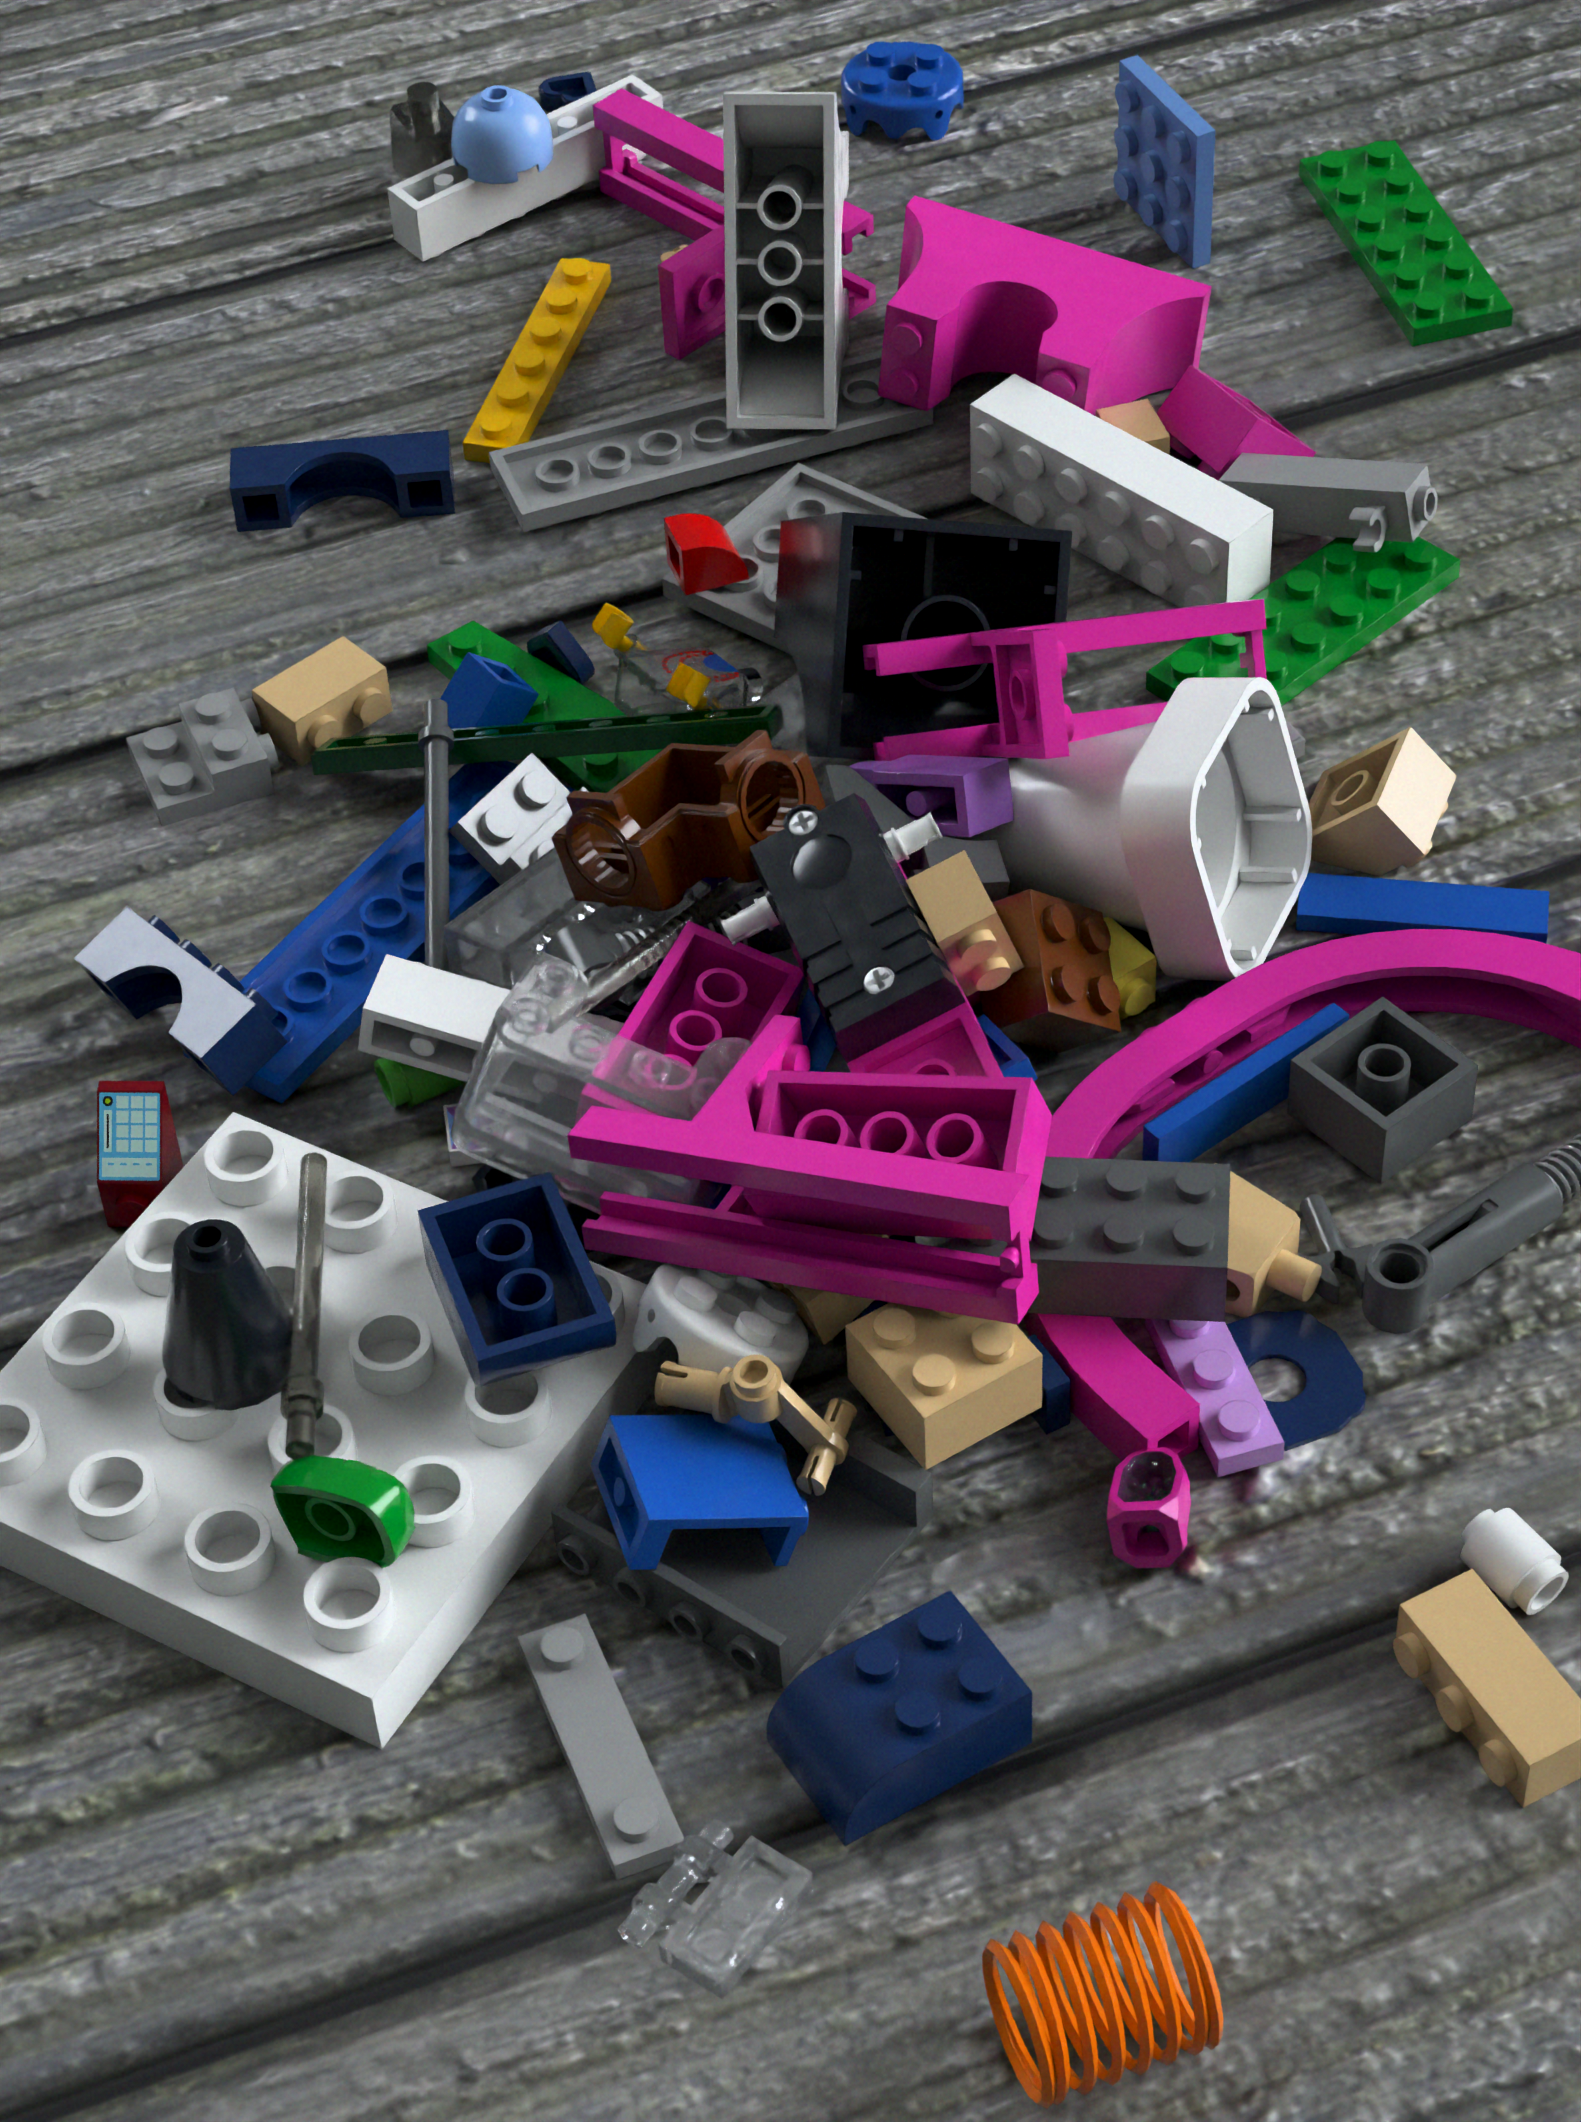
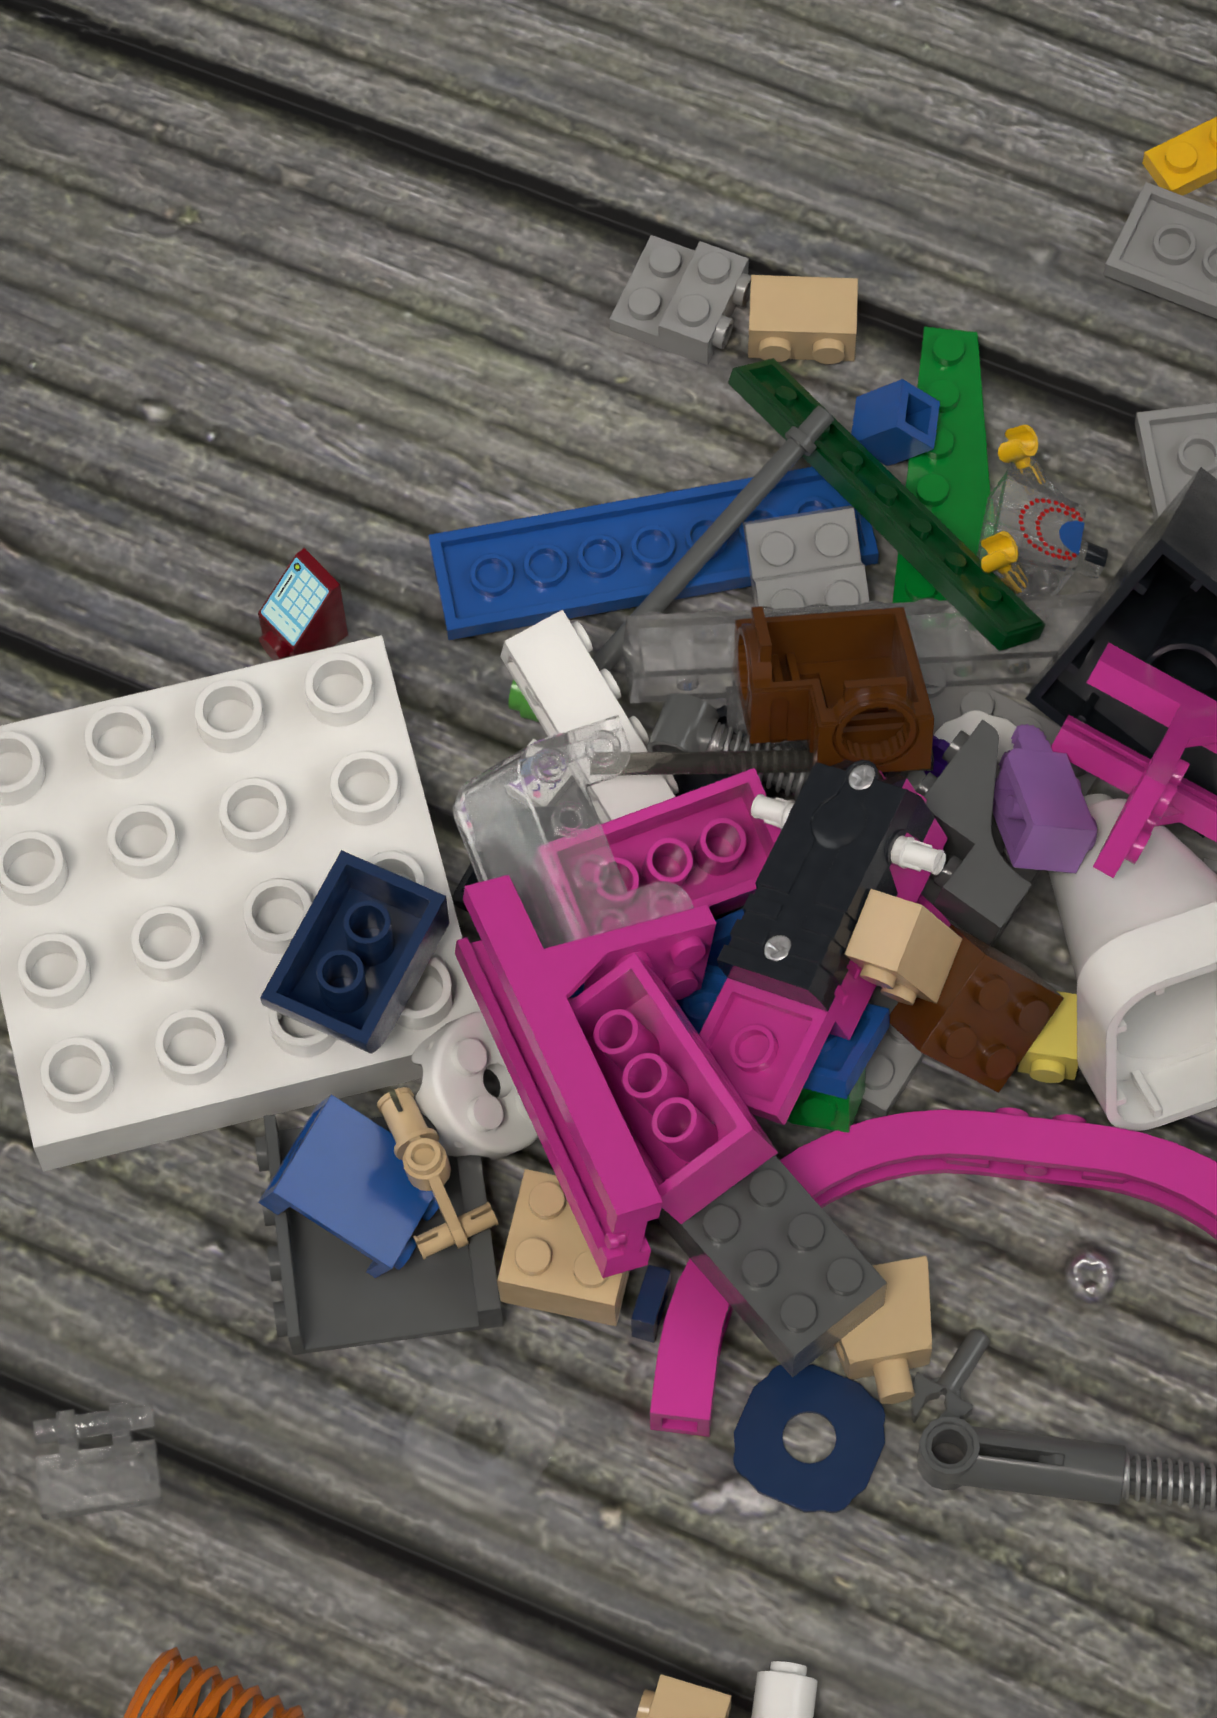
camera: 45 degrees right, 20 degrees up
arch [74,907,287,1096] -> none
black cone [162,1219,304,1411] -> none
dark blue arch [230,430,455,532] -> none
green piece [270,1453,416,1568] -> none
clear smoke bar [280,1152,327,1460] -> none
light grey plate [517,1614,687,1880] -> none
dark blue tile [527,620,595,685] -> none
red brick [664,513,749,596] -> none
dark blue brick [766,1590,1032,1846] -> none
dark pink rock [1107,1447,1191,1568] -> none
blue tile [1142,1003,1350,1163] -> none
lavender plate [1145,1318,1284,1477] -> none
dark grey brick [1287,997,1478,1184] -> none

